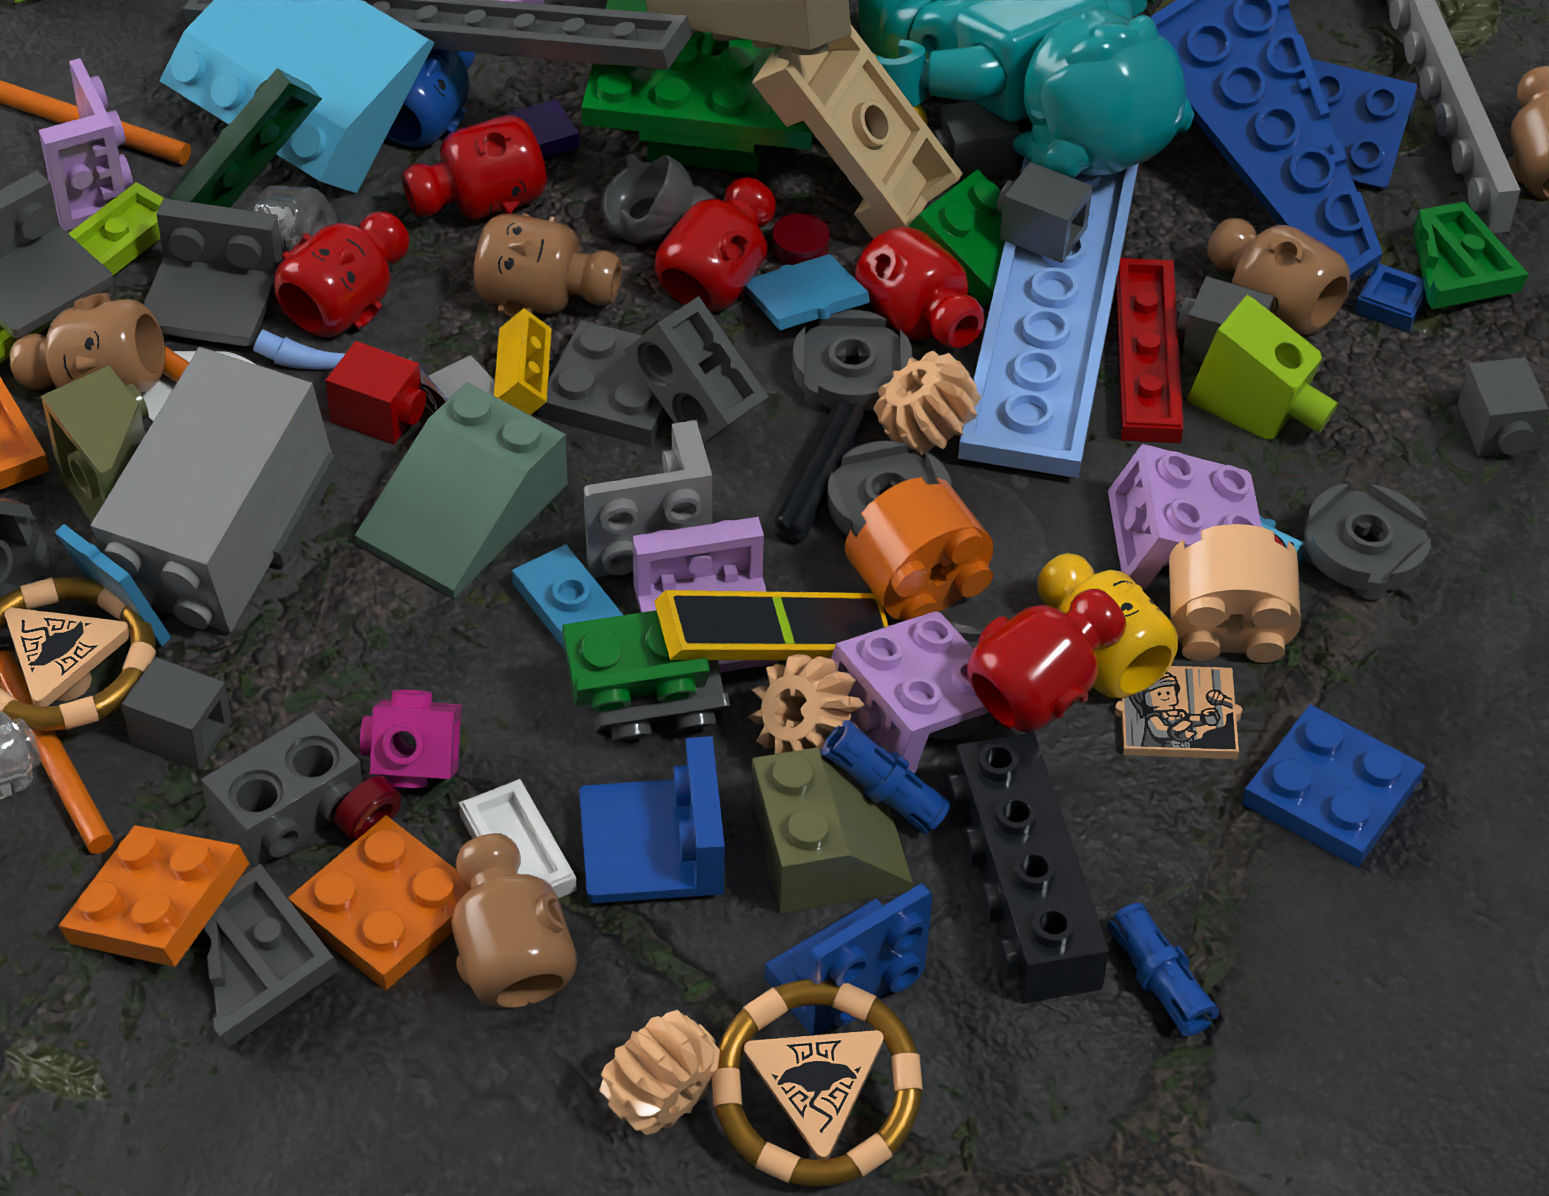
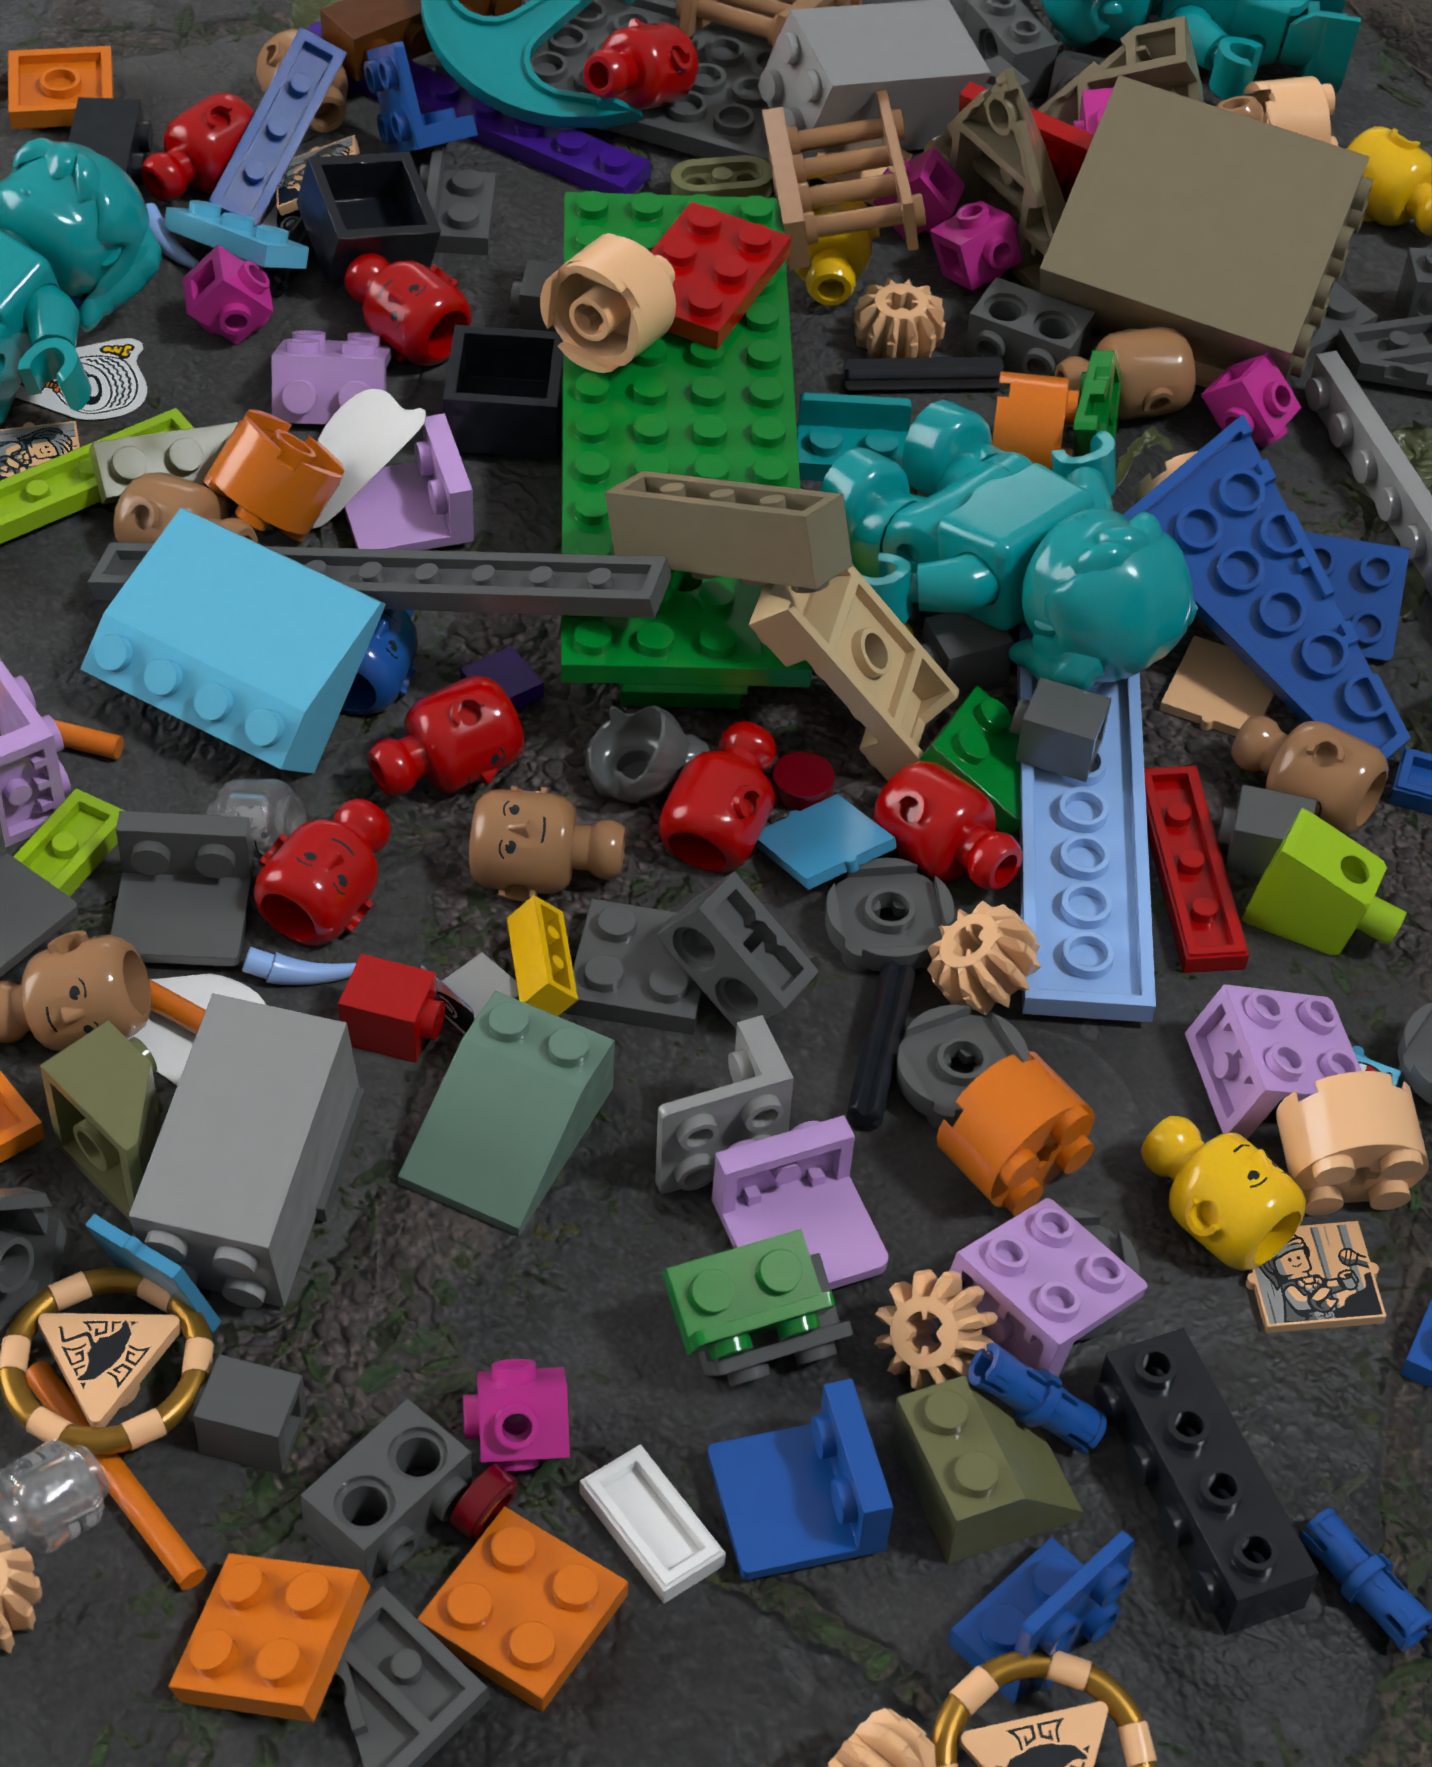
camera: 10 degrees left, 0 degrees up
dark green plate [168,68,322,208] -> none
medium nougat piece [451,833,577,1009] -> none
dark azure plate [512,544,623,650] -> none
black tile [654,590,888,660] -> none
red piece [967,589,1127,734] -> none
none -> light nougat piece [1159,635,1275,737]

